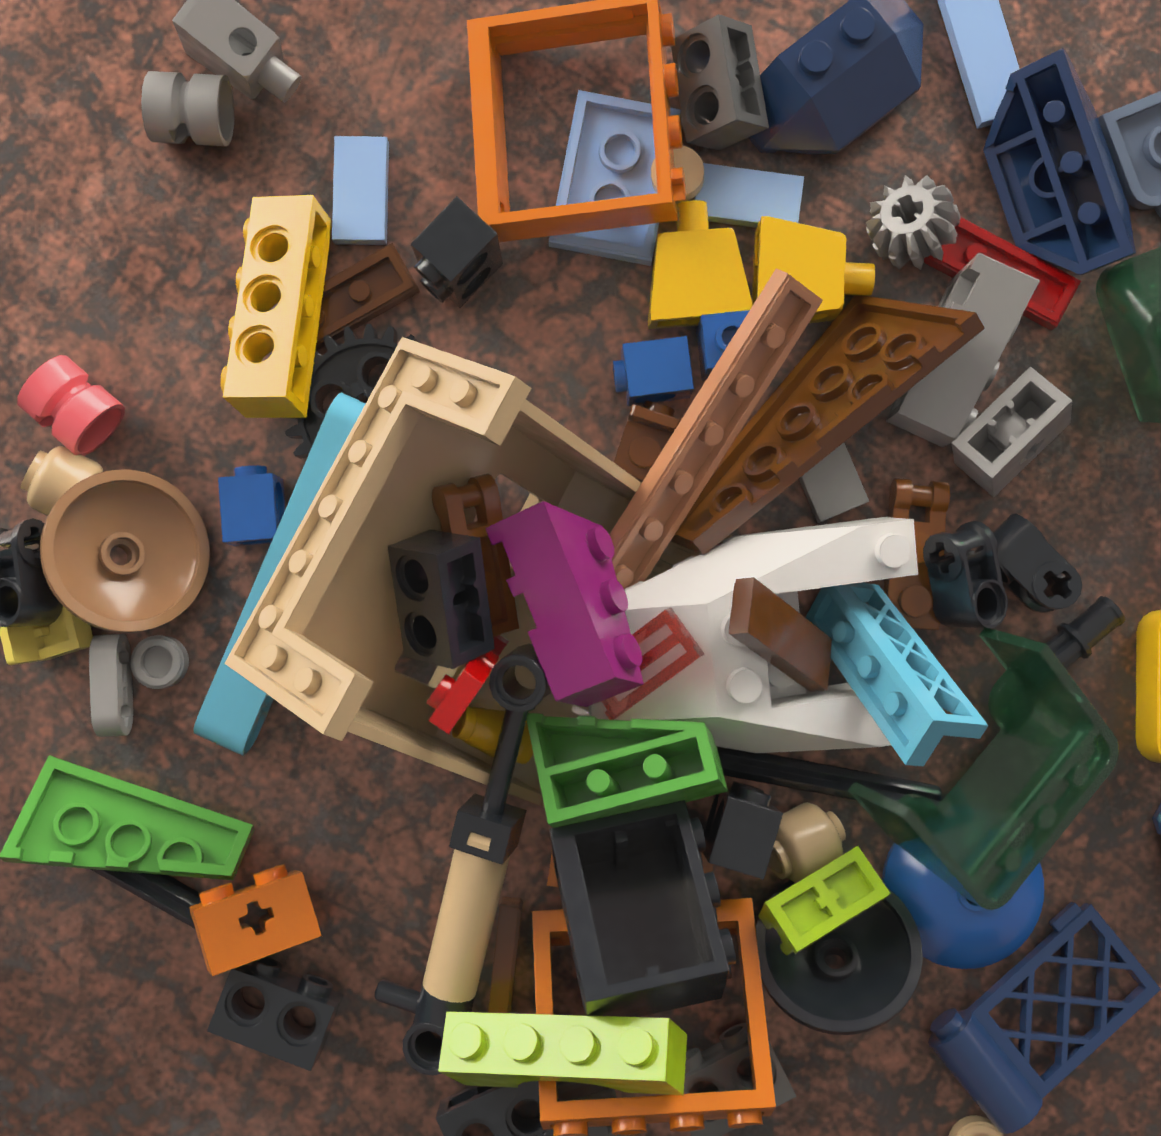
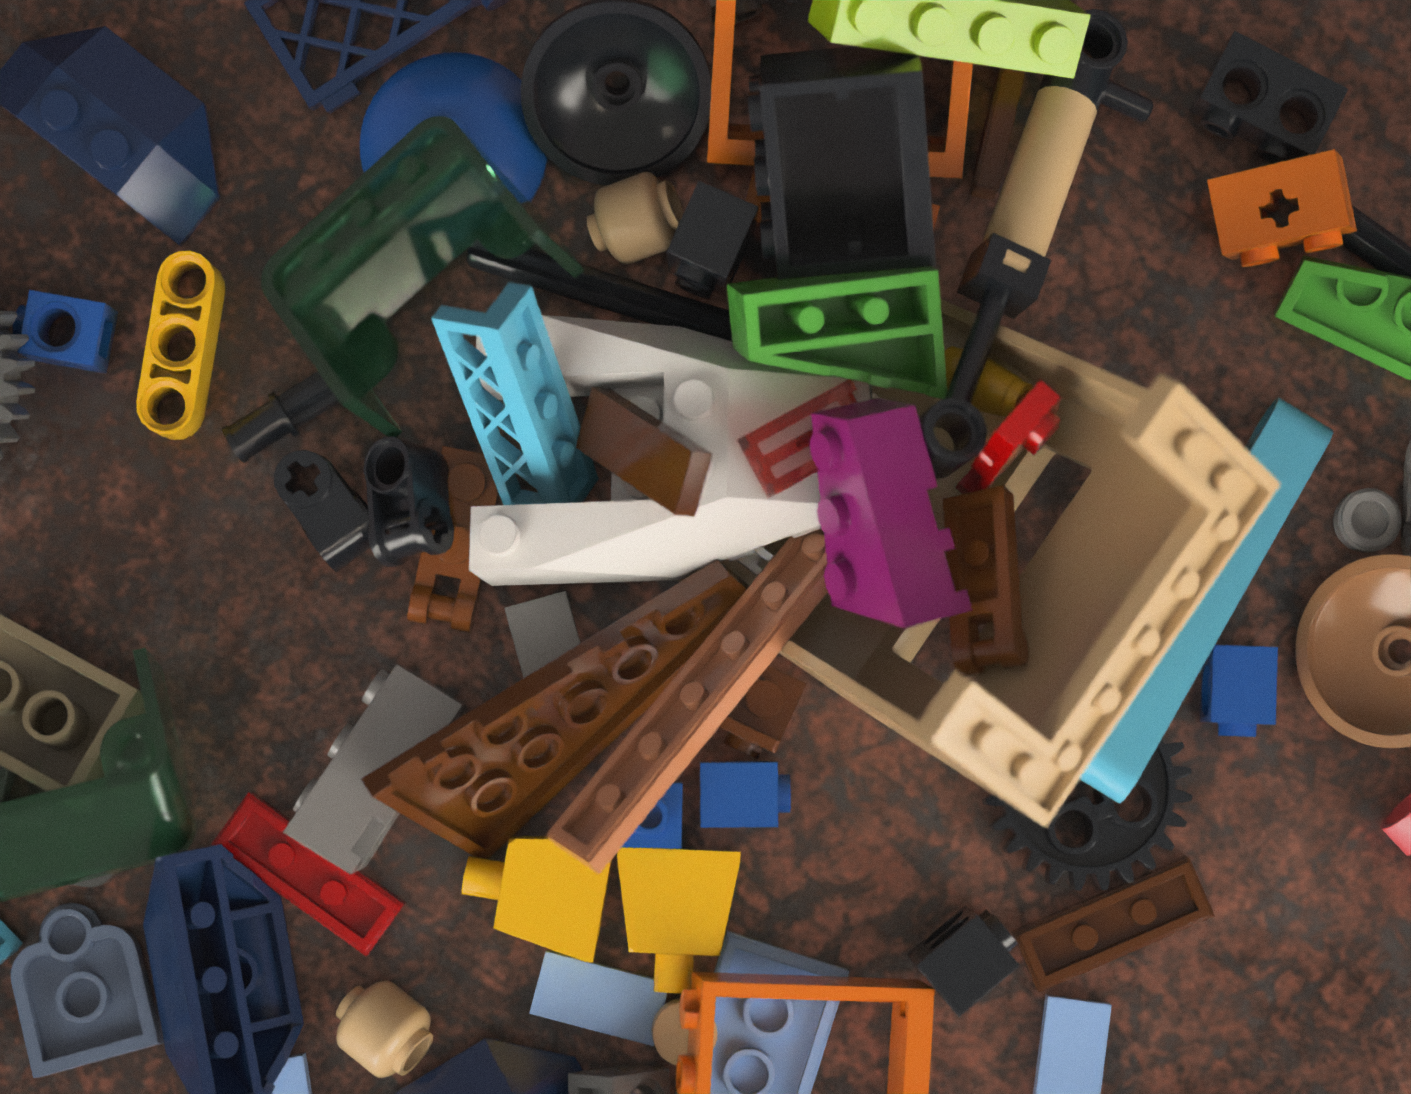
camera: 170 degrees left, 0 degrees up
yellow brick [221,195,332,418] -> none
black brick [387,529,495,669] -> none
lime hinge [758,846,891,955] -> none
light grey gear [866,175,961,270] -> none
light grey brick [951,366,1072,498] -> none
none -> tan head [336,980,433,1078]

